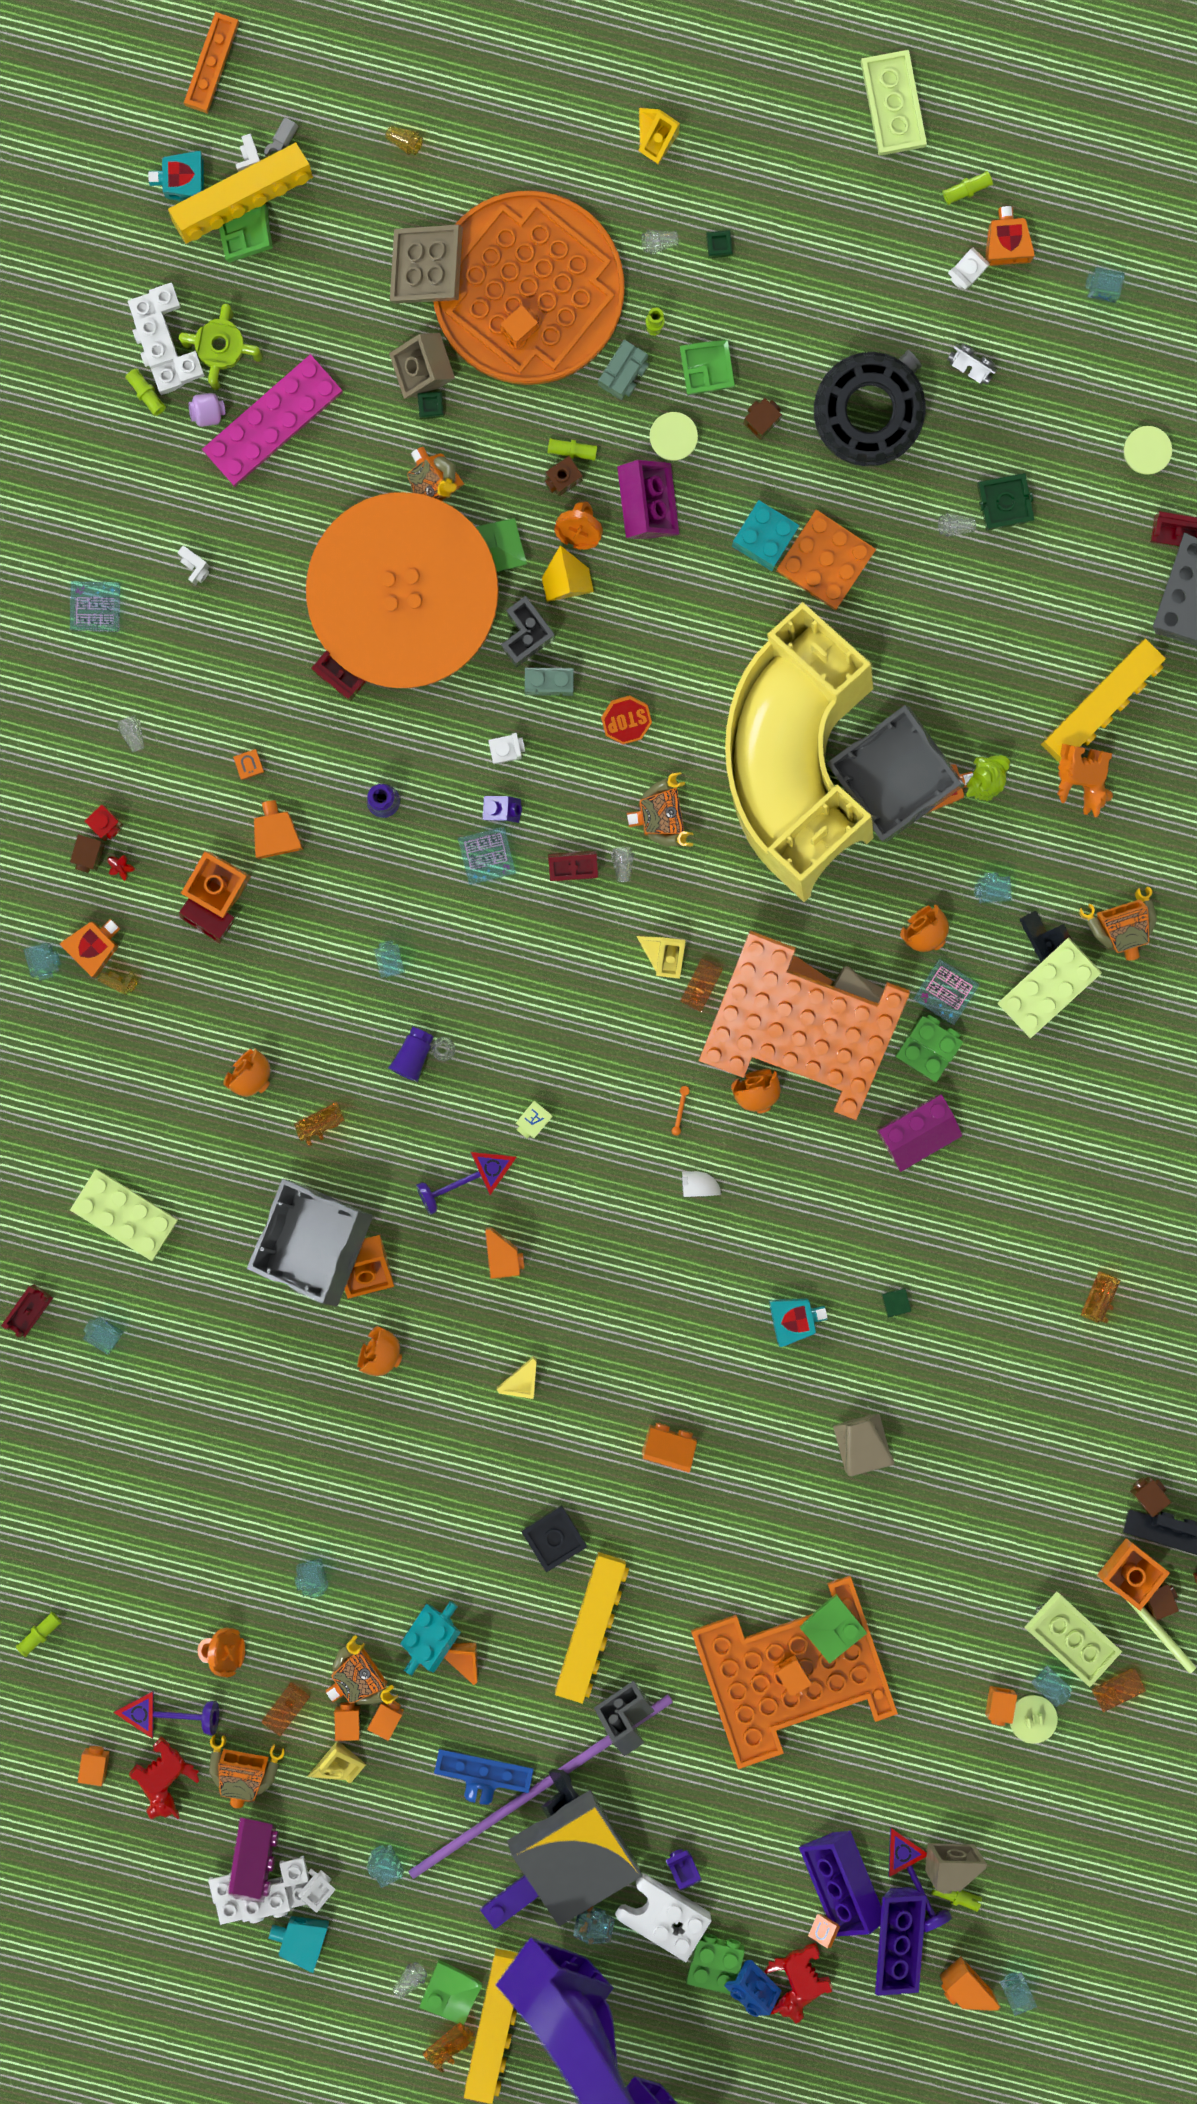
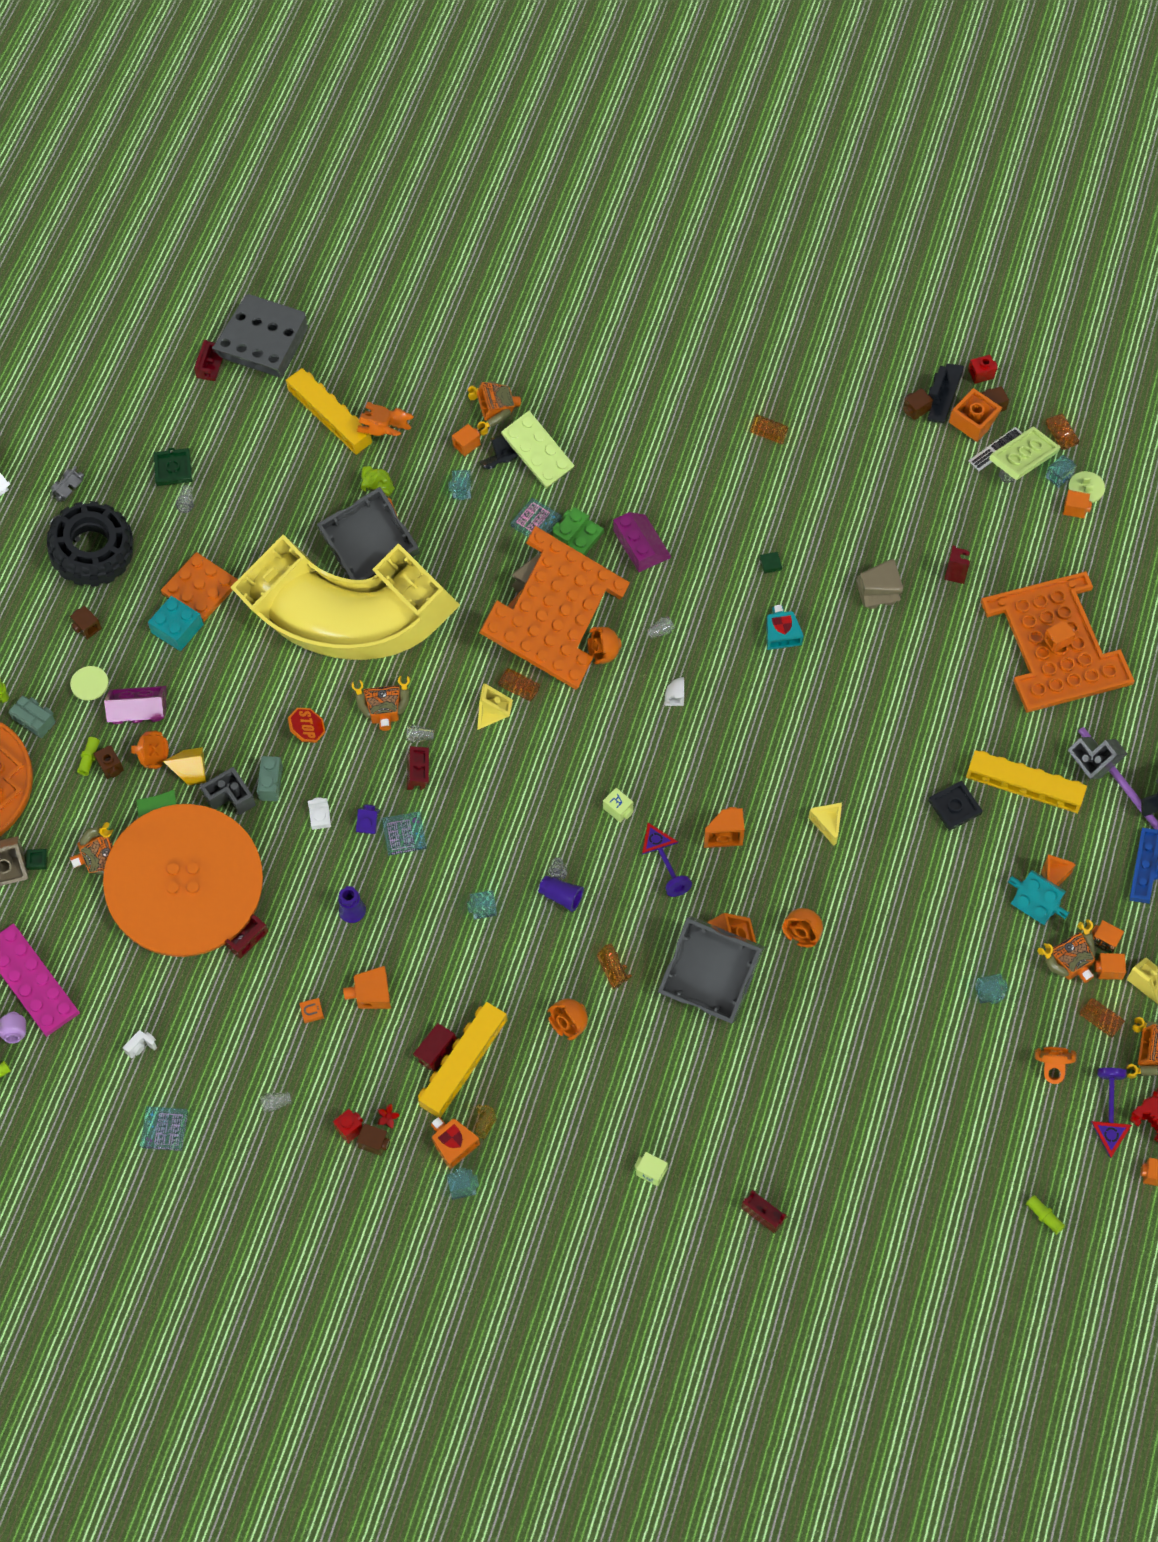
camera: 85 degrees left, 25 degrees down
yellowish green plate [70,1169,178,1261] -> none
clear light blue brick [83,1317,124,1355] -> none
orange slope [181,851,251,918] -> none
orange slope [642,1423,697,1473] -> none
orange hinge [672,1086,689,1136] -> none
bright green plate [680,340,735,396] -> none
bright green plate [800,1594,867,1664] -> none
orange cylinder [900,905,949,952] -> none
clear light blue brick [1085,267,1125,303] -> none
yellowish green piece [1124,426,1172,475] -> none
yellowish green bar [1126,1600,1196,1673] -> none
none -> yellow brick [418,1002,507,1118]
none -> orange brick [452,424,481,457]
none -> yellowish green brick [634,1152,668,1186]
none -> clear cone [646,616,675,639]
none -> dark red hinge [944,545,970,584]
none -> sticker [968,427,1022,471]

